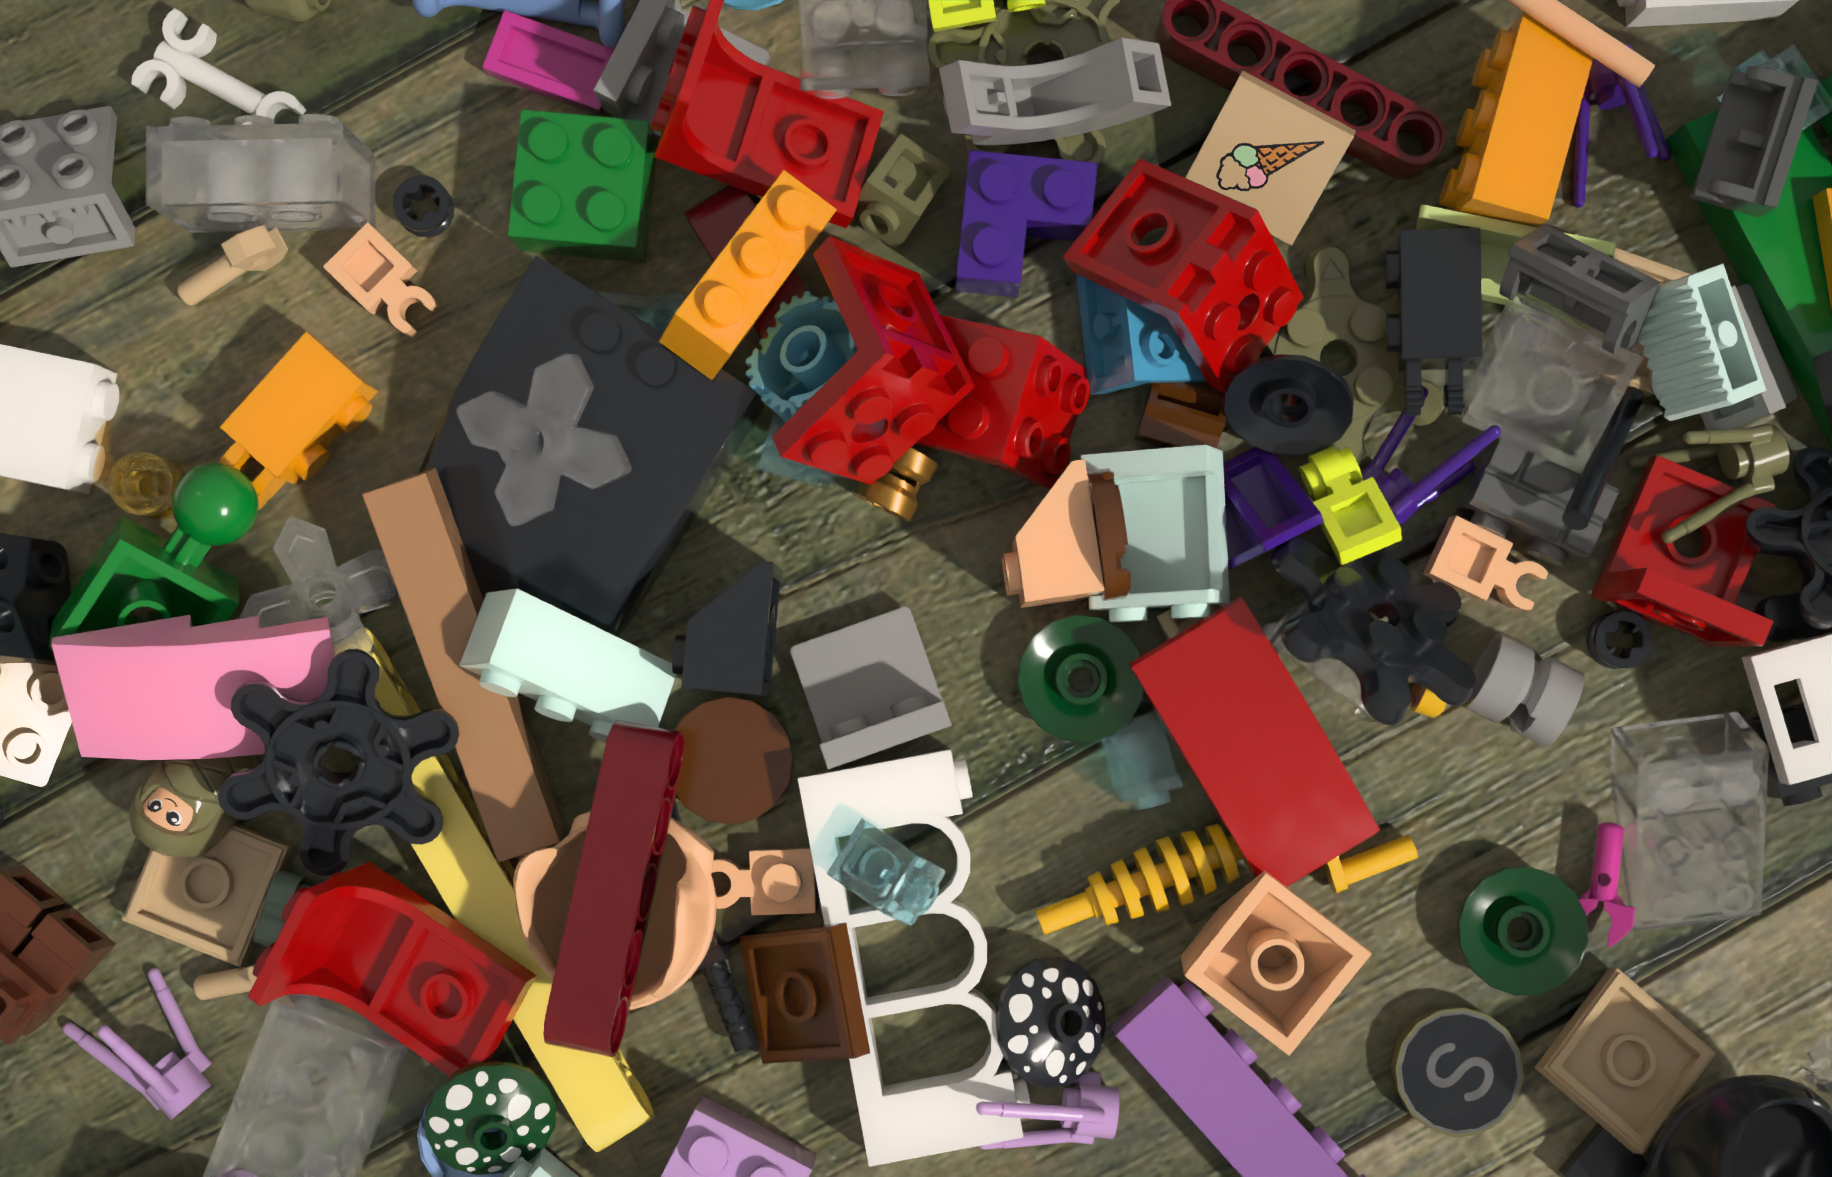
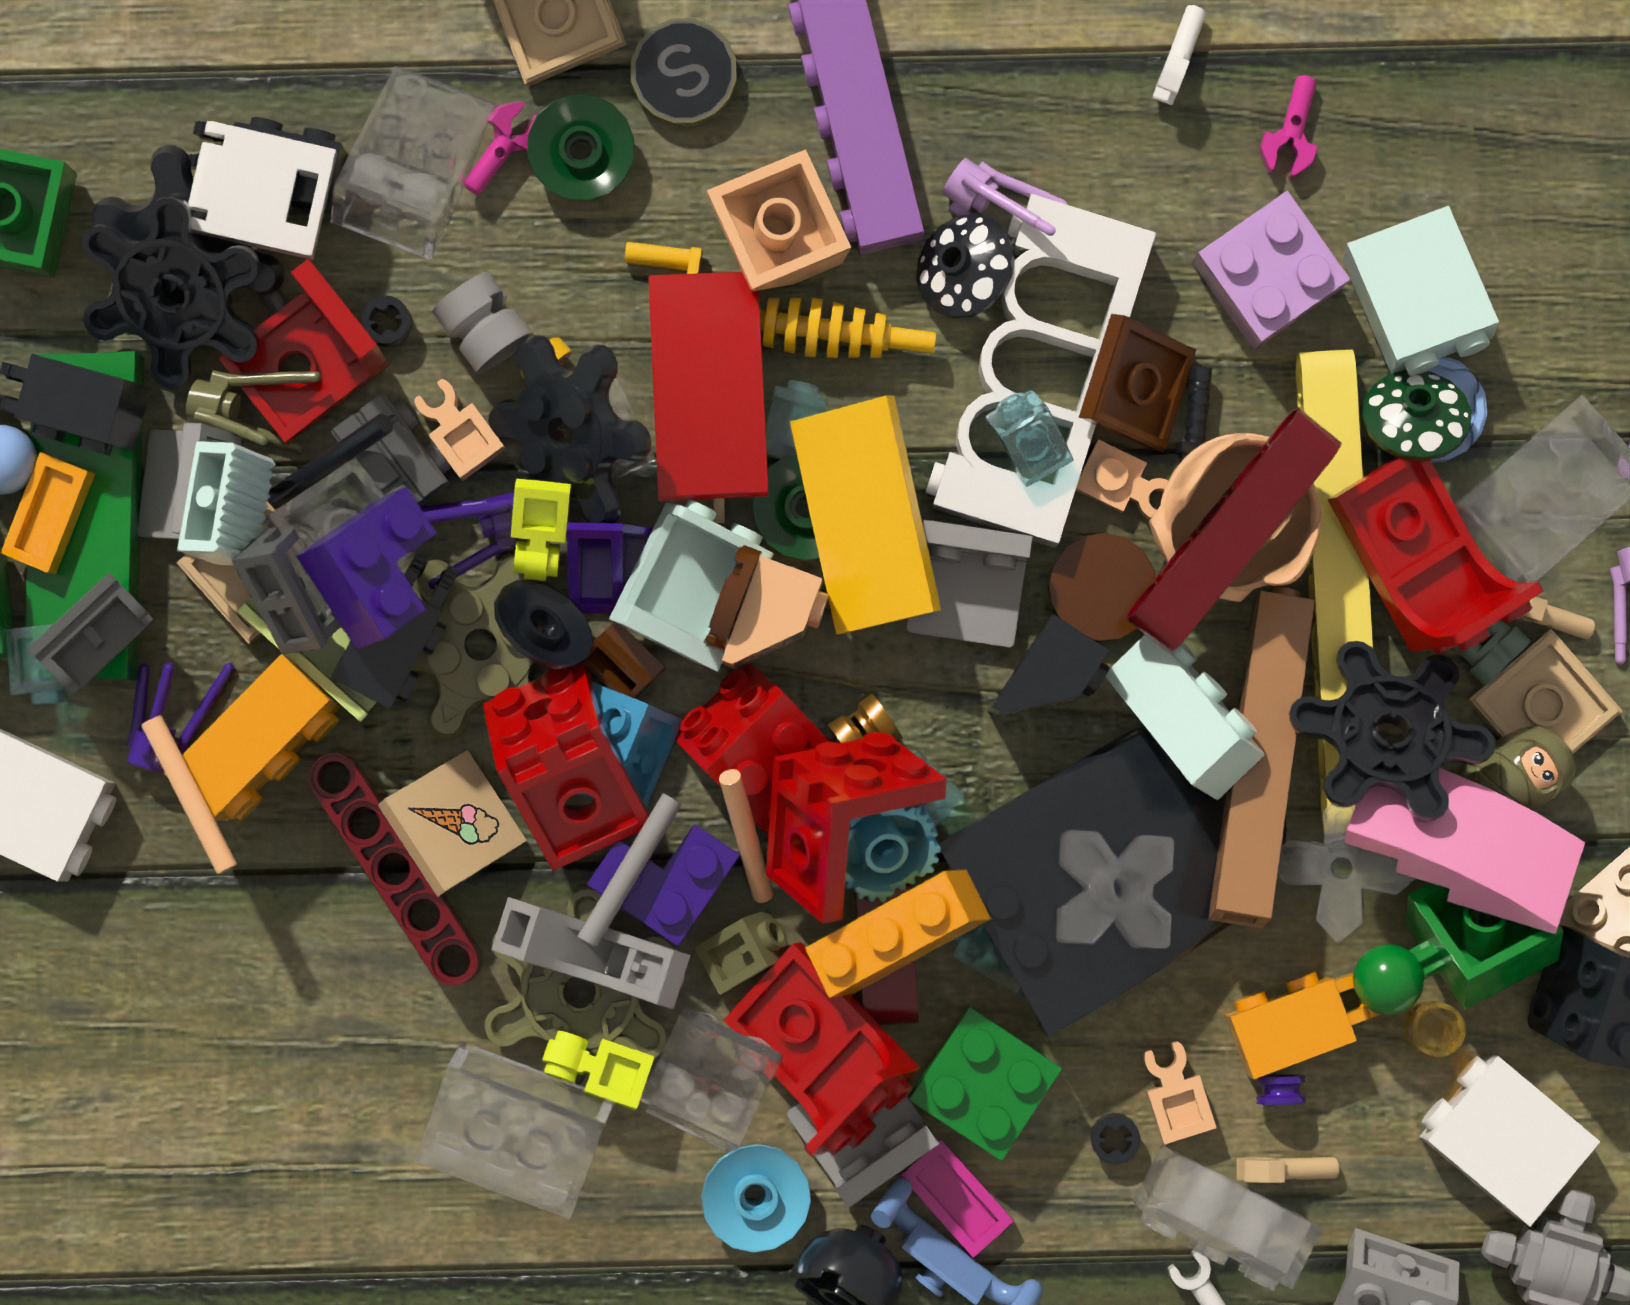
camera: 160 degrees left, 0 degrees up
none -> dark purple brick [296,487,437,649]
none -> light grey bar [577,793,682,948]
none -> light nougat bar [719,770,774,903]
none -> yellow tile [790,396,942,635]
none -> dark purple bush [1255,1074,1306,1105]

